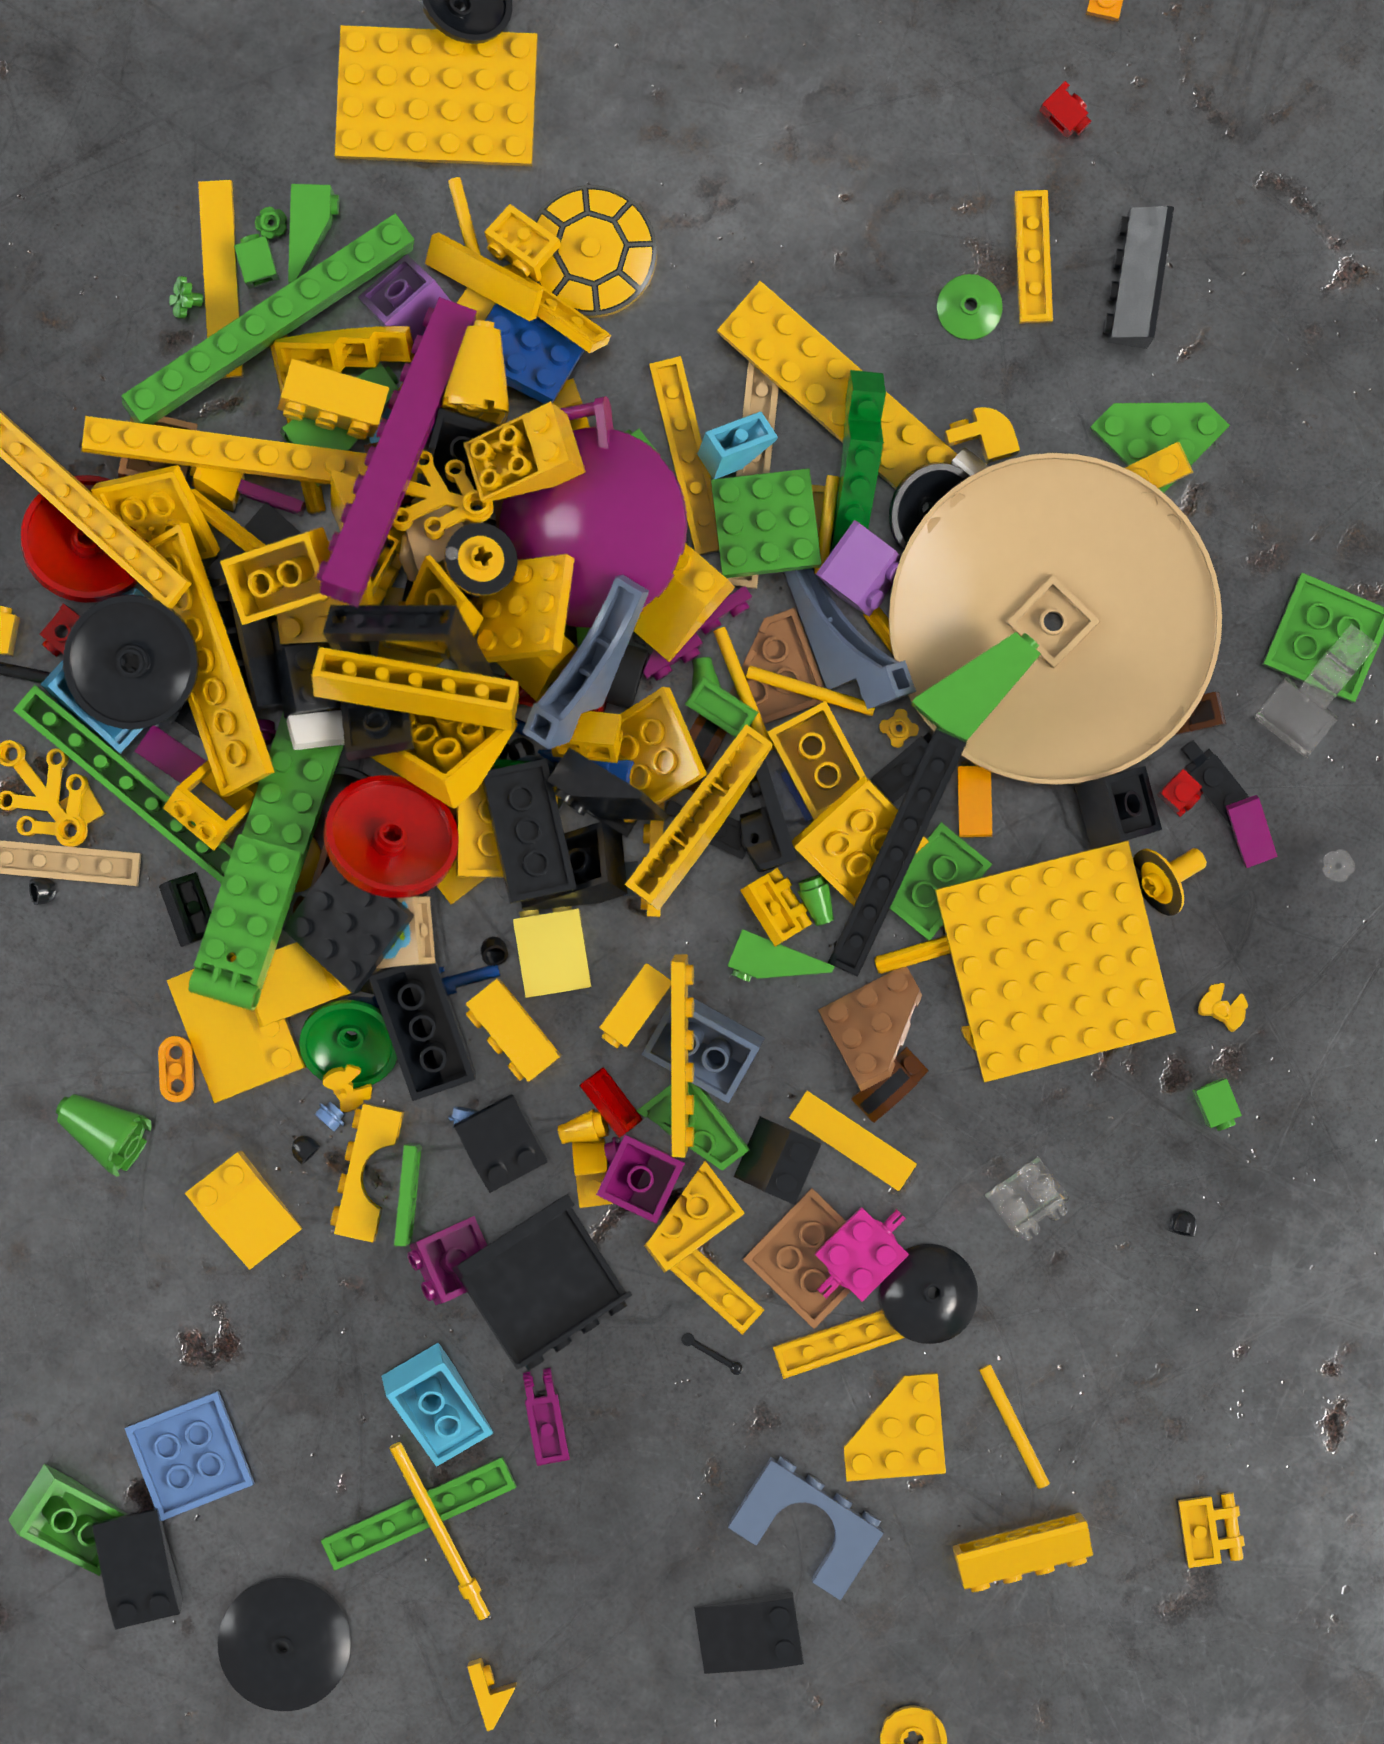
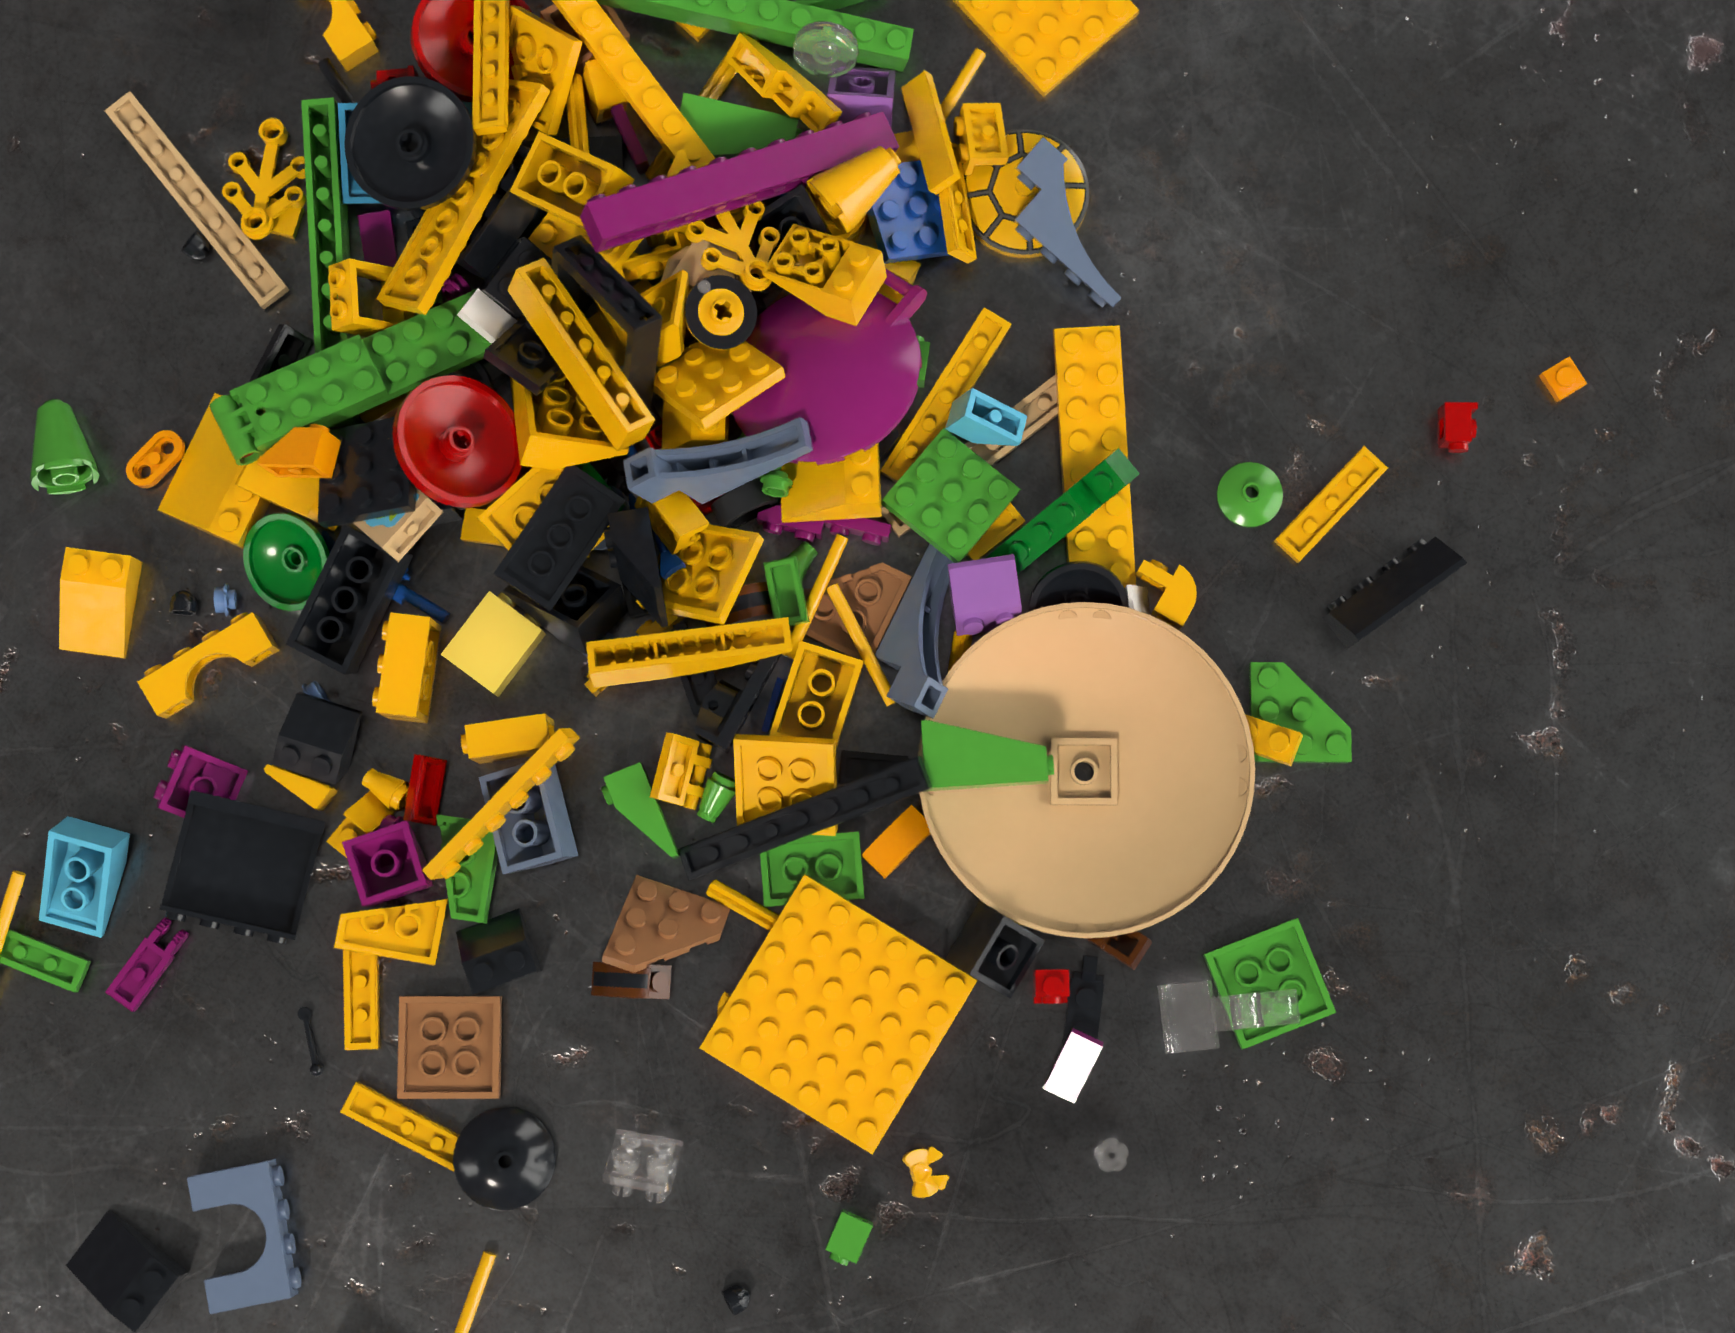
camera: 45 degrees right, 5 degrees down
yellow brick [277,359,389,440] -> none
yellow piece [322,1064,372,1112] -> none
bright green tile [394,1143,422,1247] -> none
black hinge [480,936,508,966] -> none
yellow tile [789,1090,917,1191] -> none
yellow bar [814,475,840,574] -> none
dark pink plate [814,1207,909,1301] -> none
yellow plate [844,1372,946,1481] -> none
yellow plate [879,708,919,748] -> none
yellow piece [1133,848,1206,916] -> none
none -> light orange slope [257,424,341,478]
none -> yellow slope [264,764,338,811]
none -> bright green plate [760,470,793,498]
none -> clear tile [793,21,859,77]
none -> sand blue arch [1014,137,1122,308]

